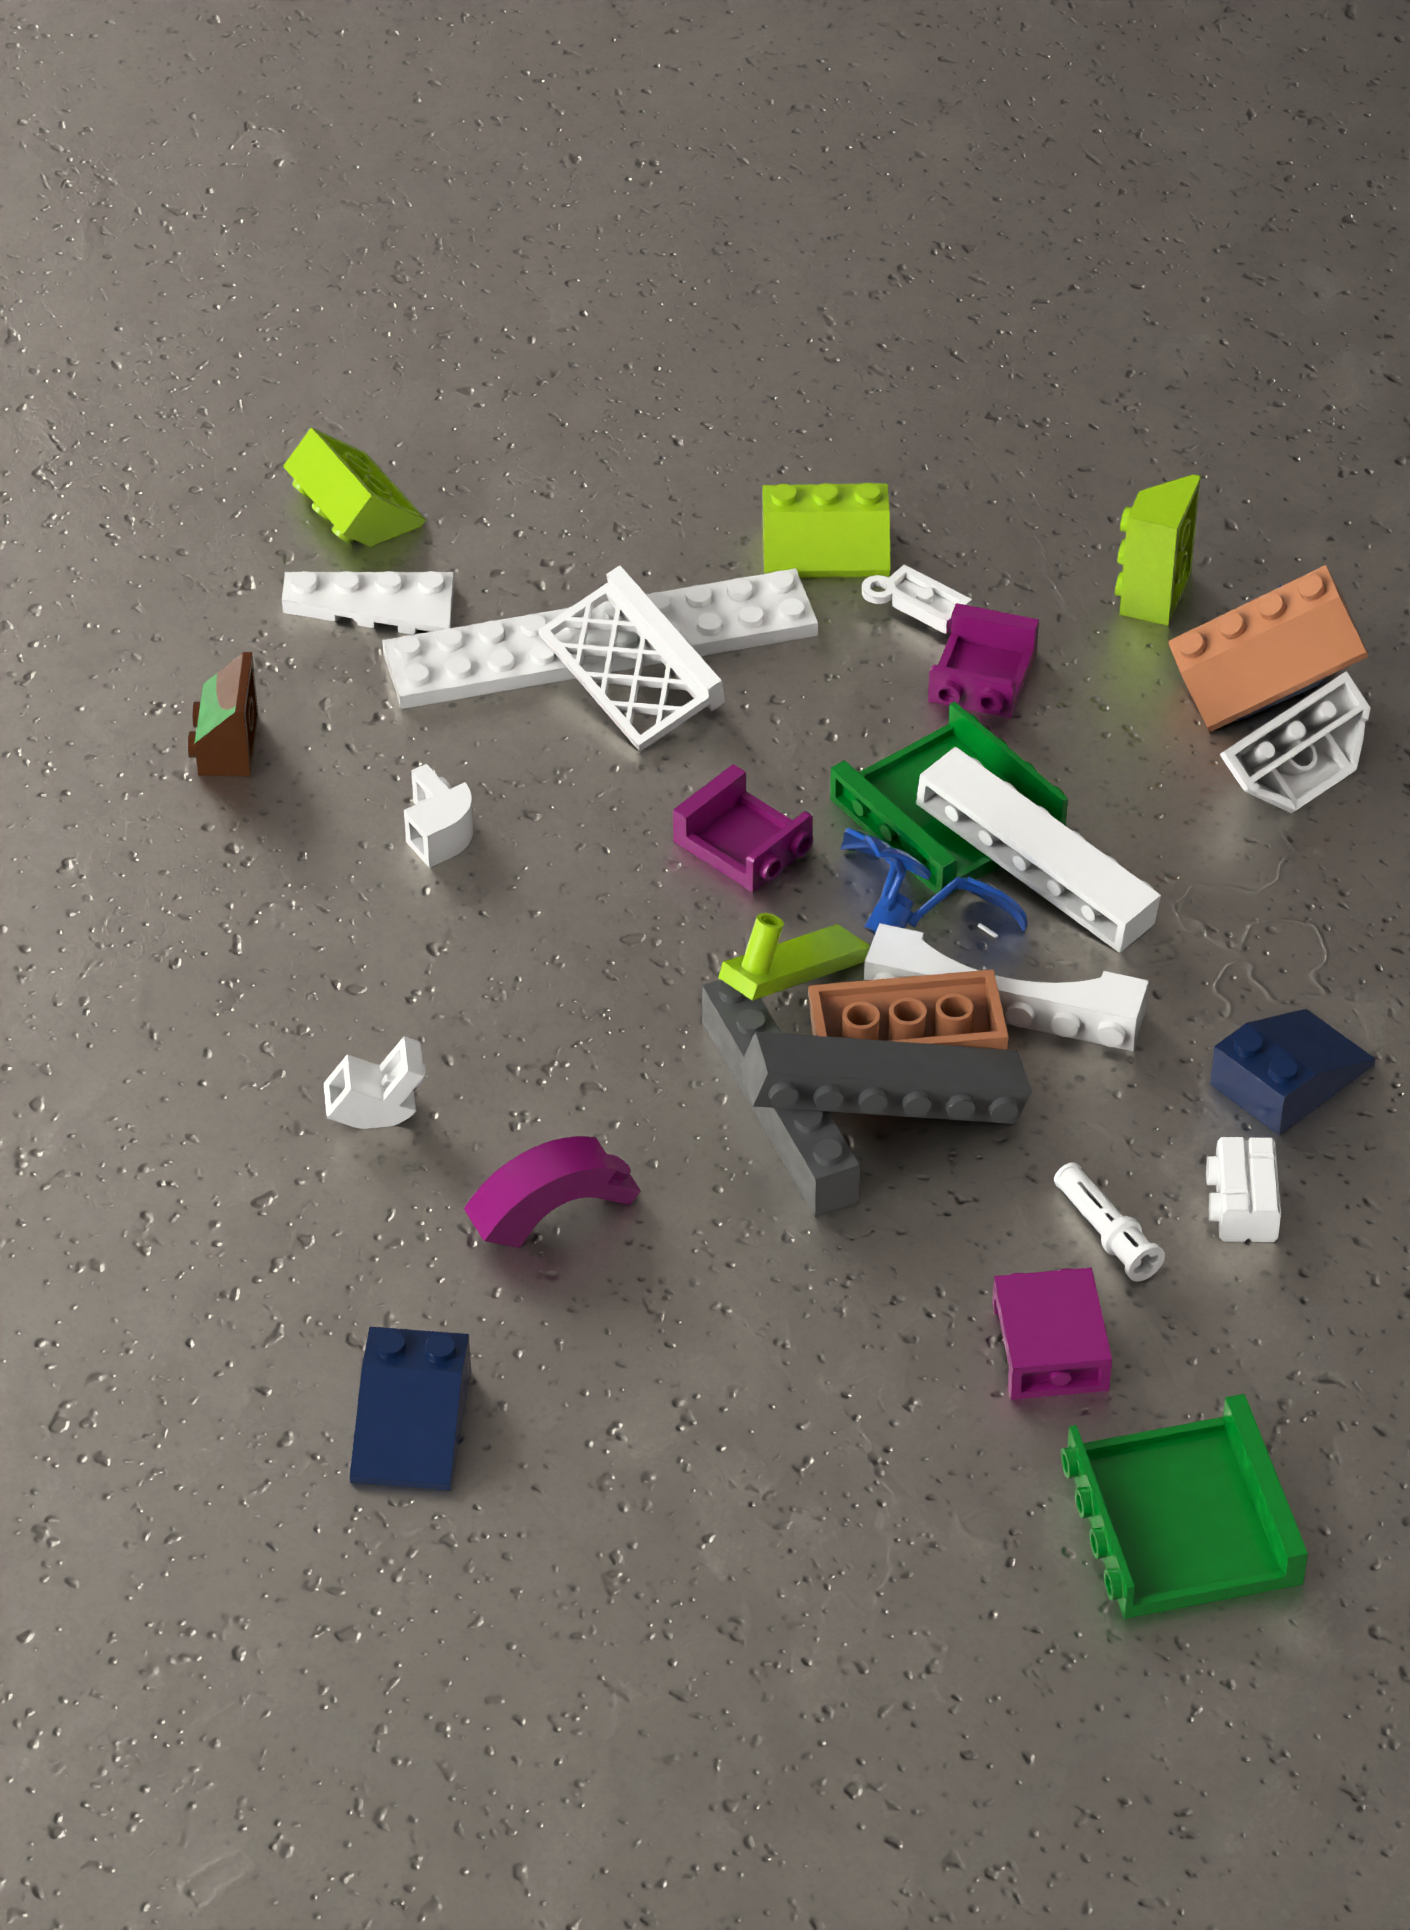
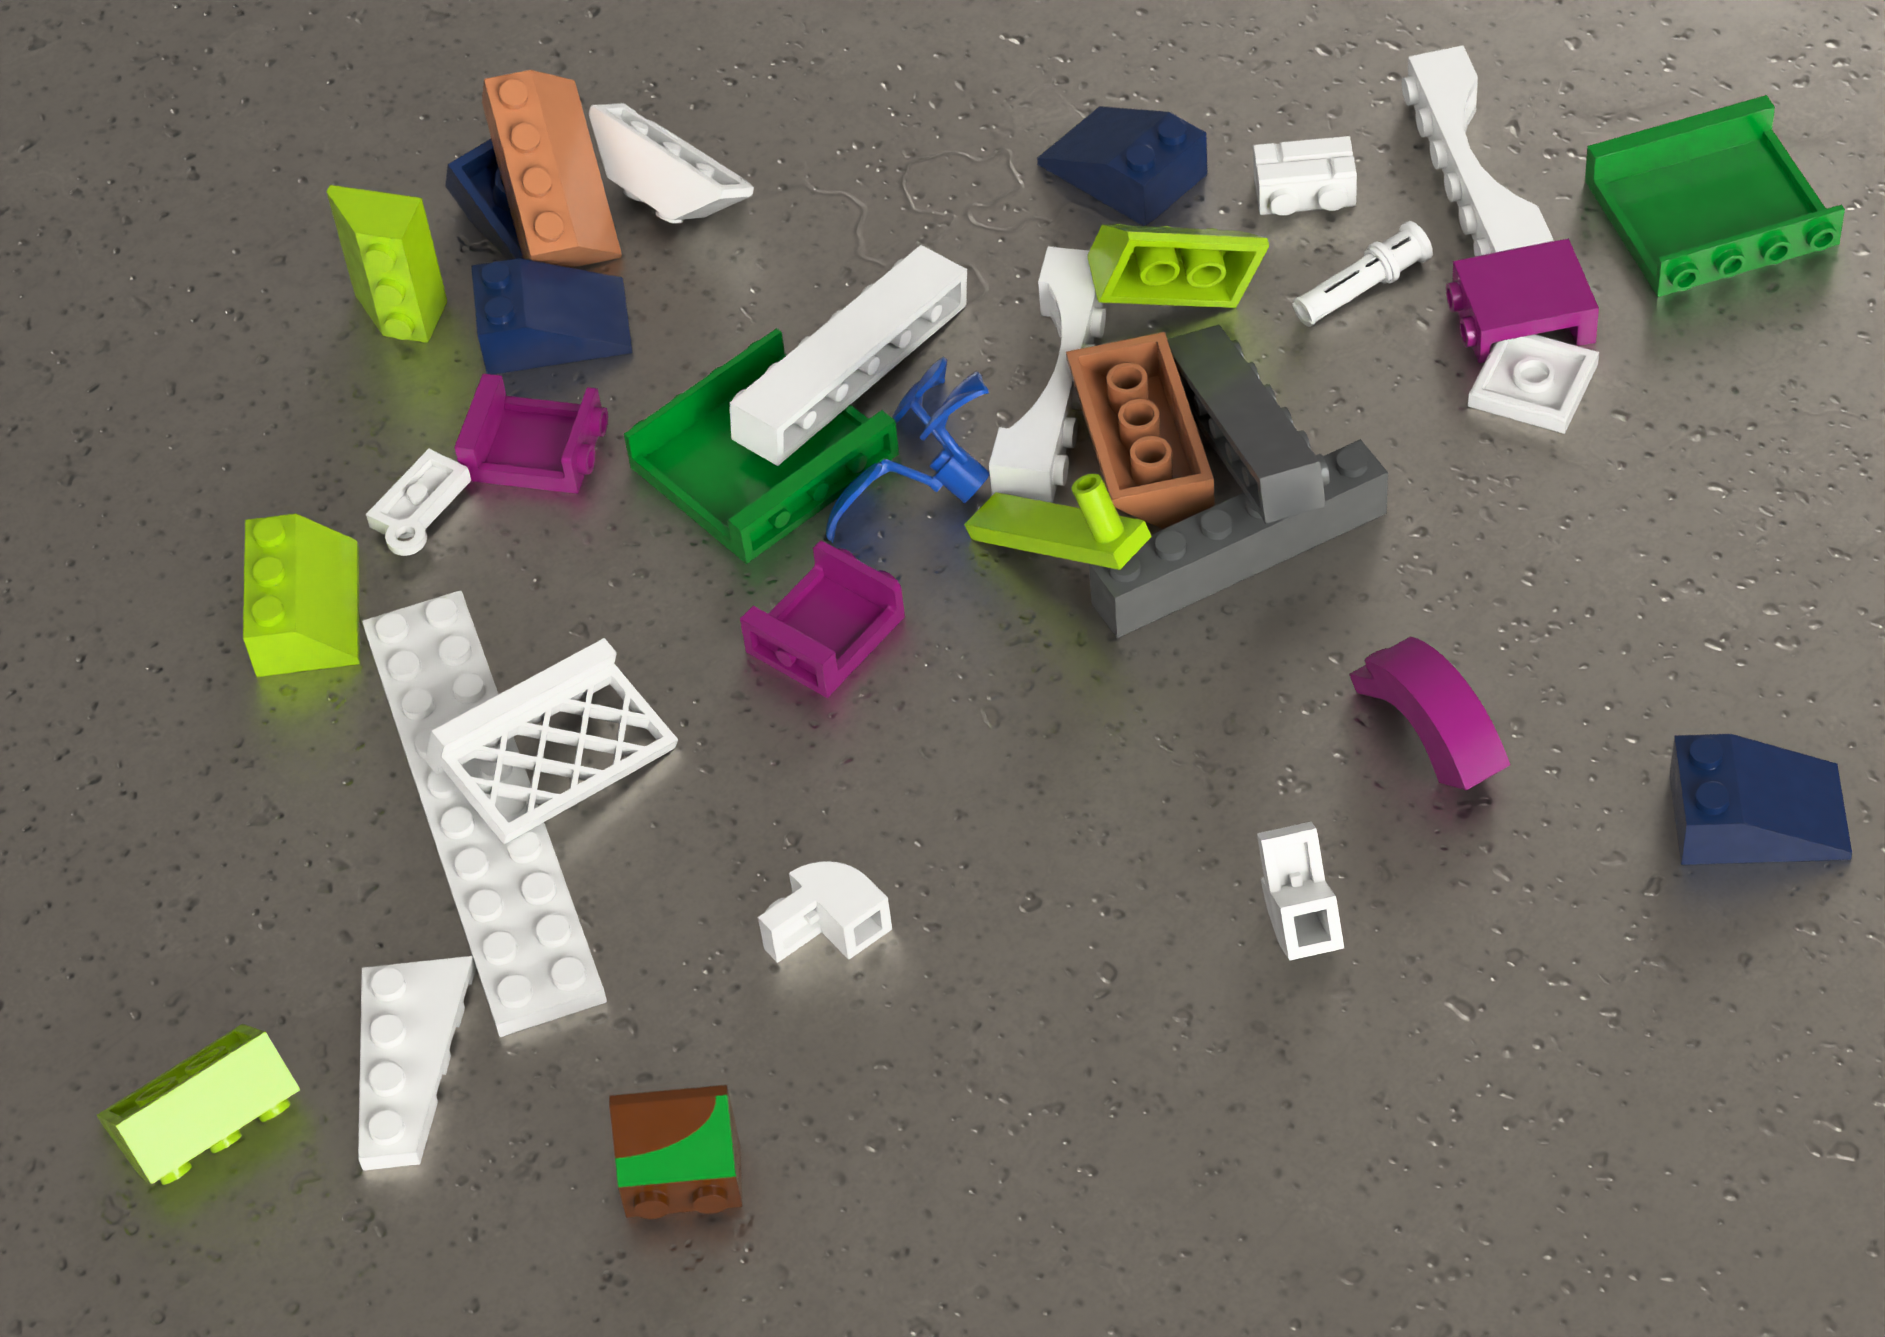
camera: 90 degrees left, 5 degrees up
none -> dark blue slope [471,258,633,375]
none -> lime slope [1087,224,1269,308]
none -> white arch [1402,45,1553,257]
none -> white tile [1468,334,1599,434]

